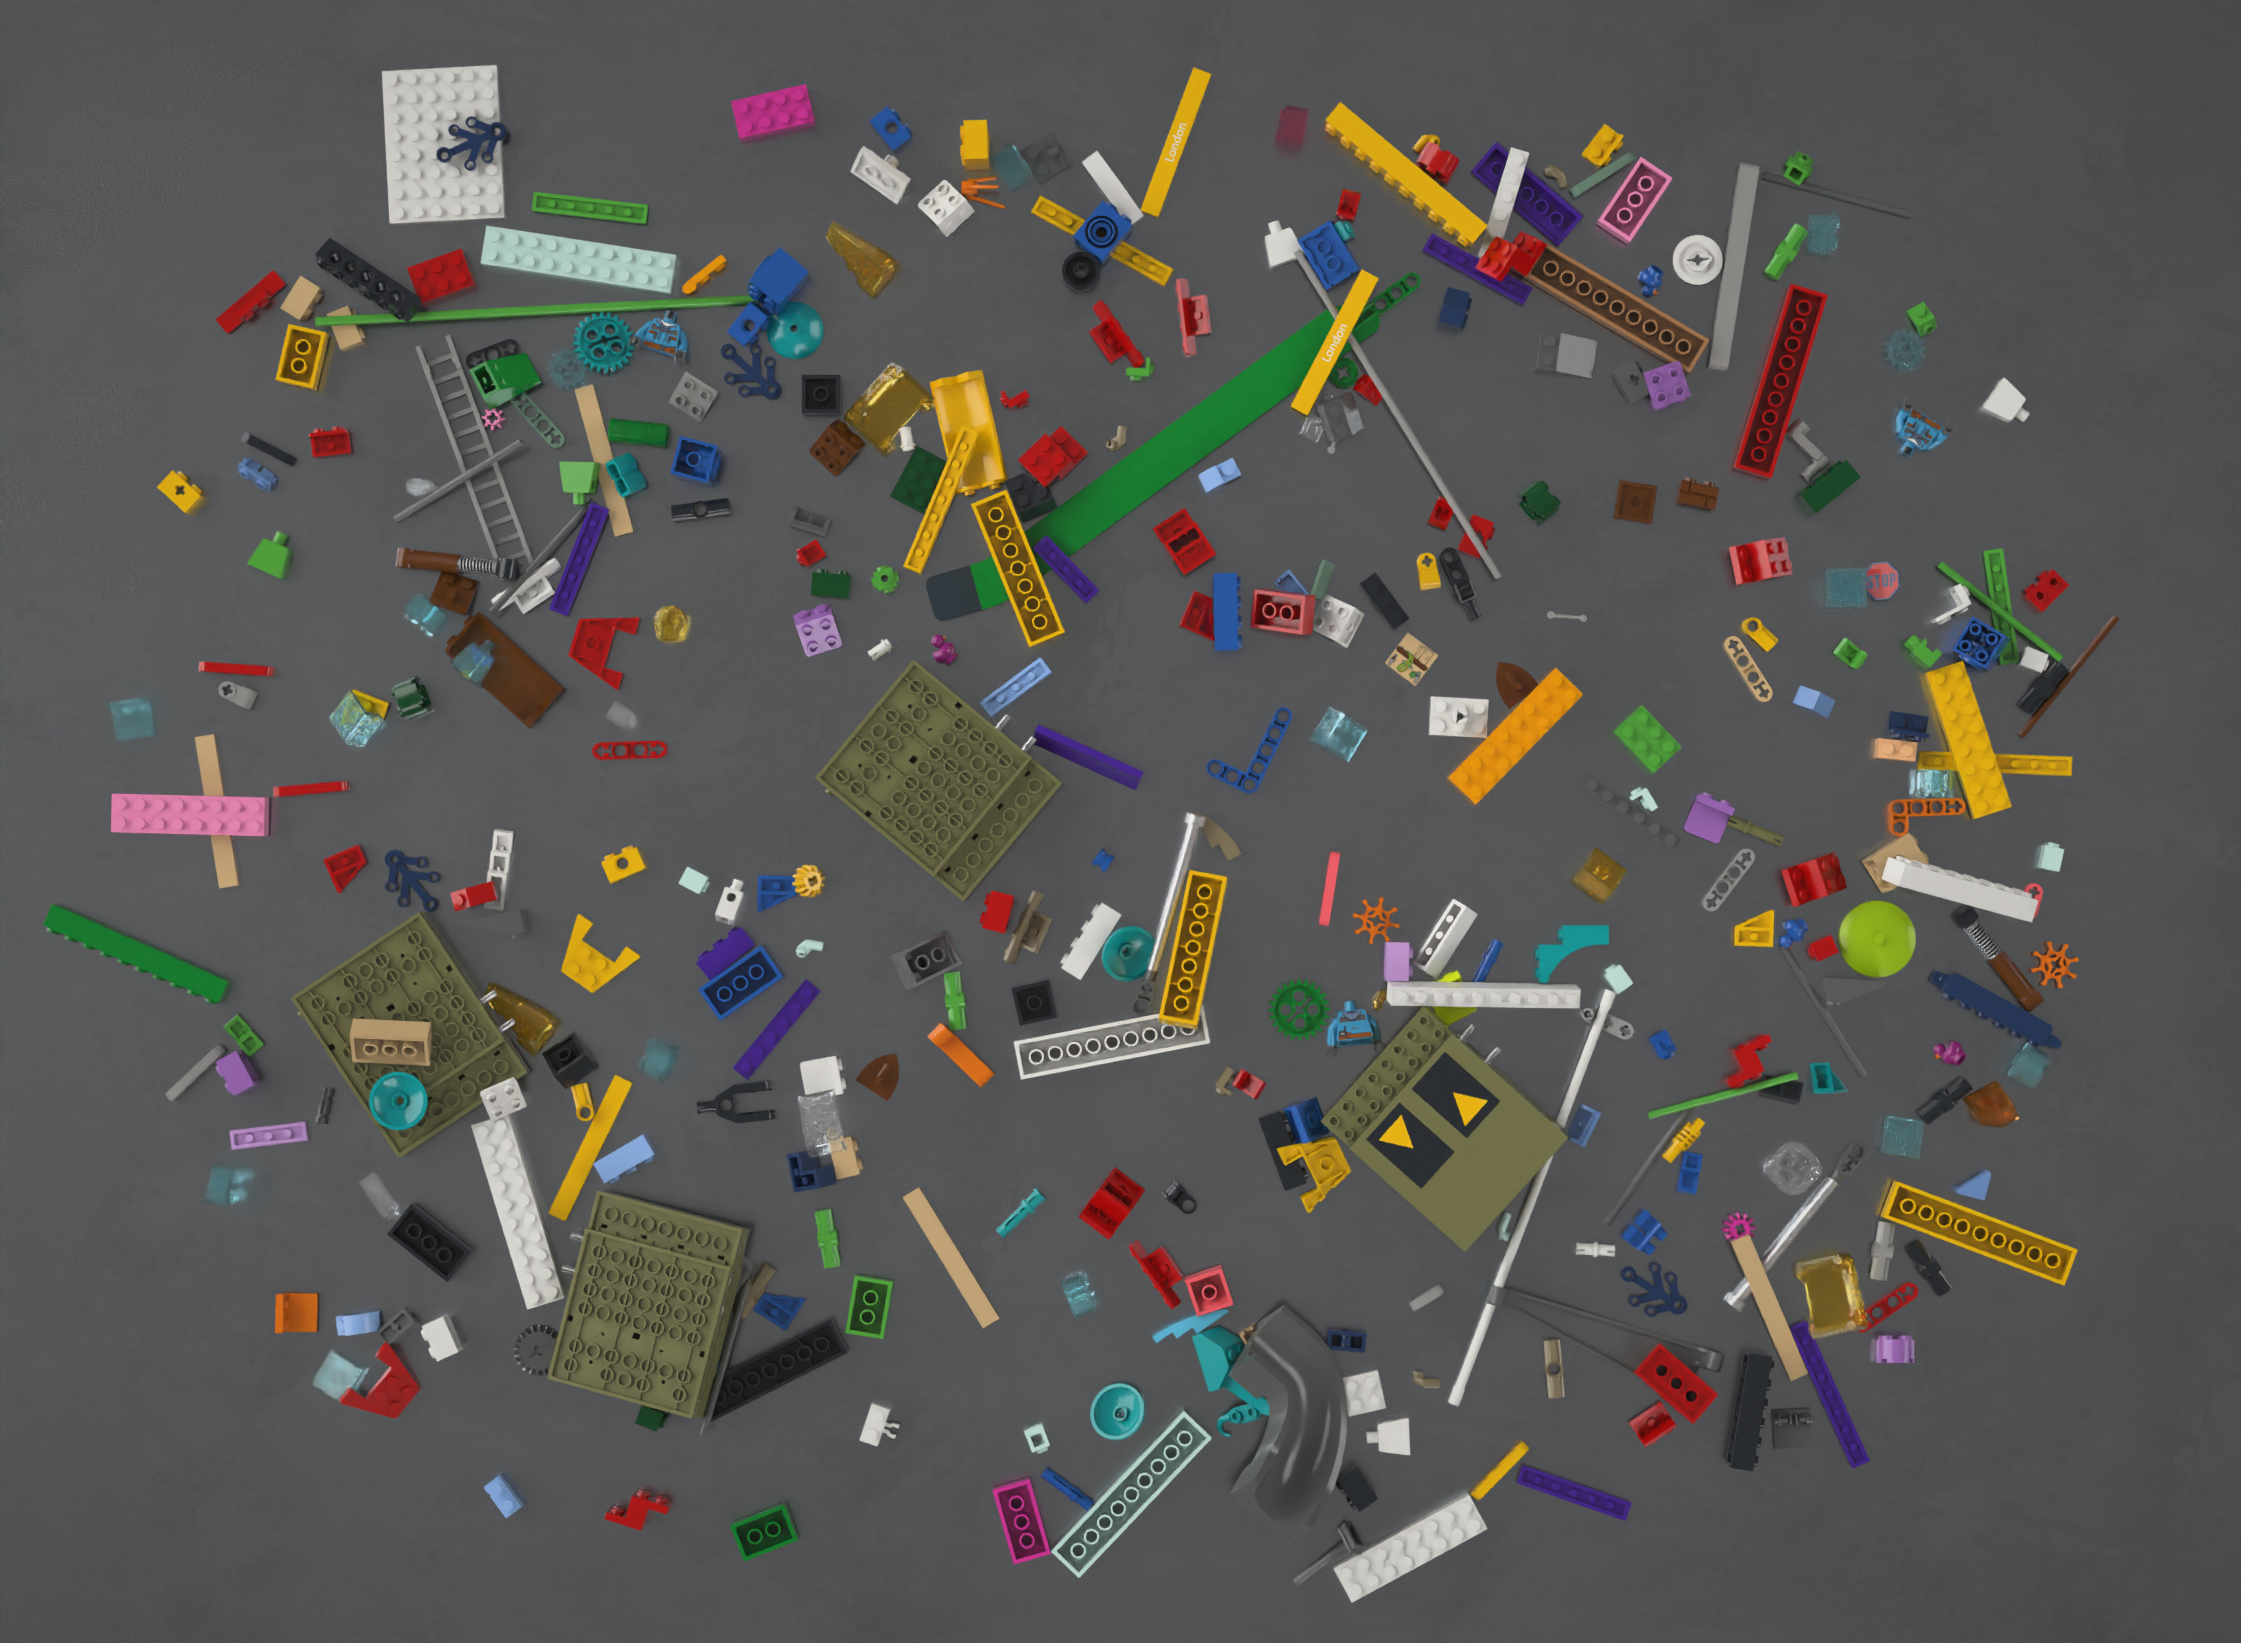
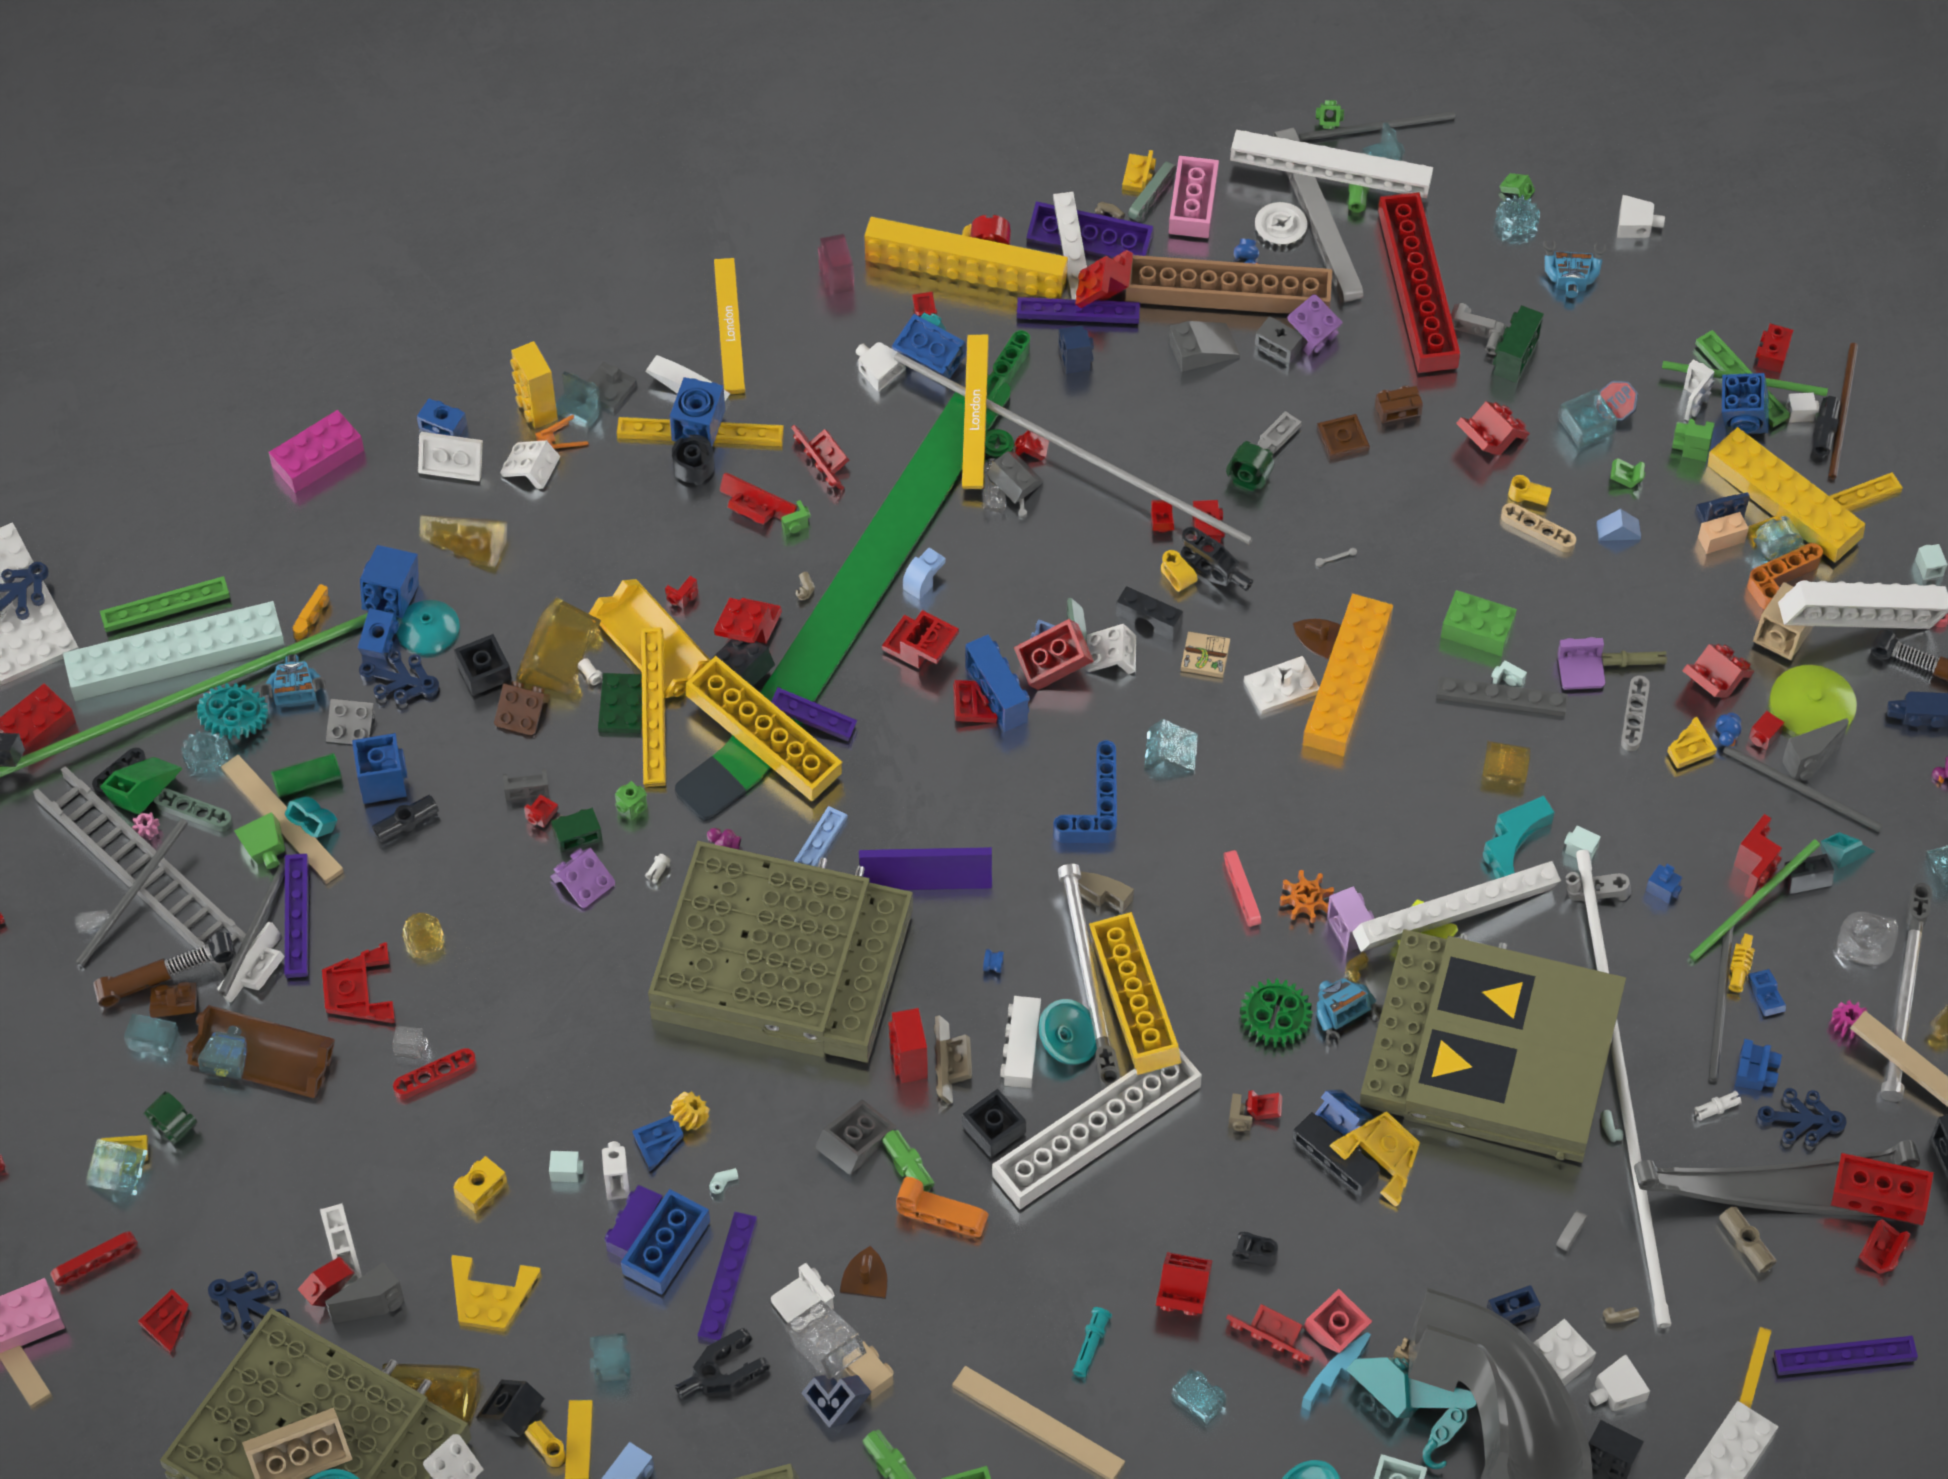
camera: 30 degrees left, 30 degrees down
white brick [1412,899,1478,979] -> none
blue pin [1471,938,1504,982] -> none
medium blue hinge [1568,1103,1601,1148] -> none
none -> white brick [1230,130,1433,198]
none -> light grey hinge [1258,411,1302,453]

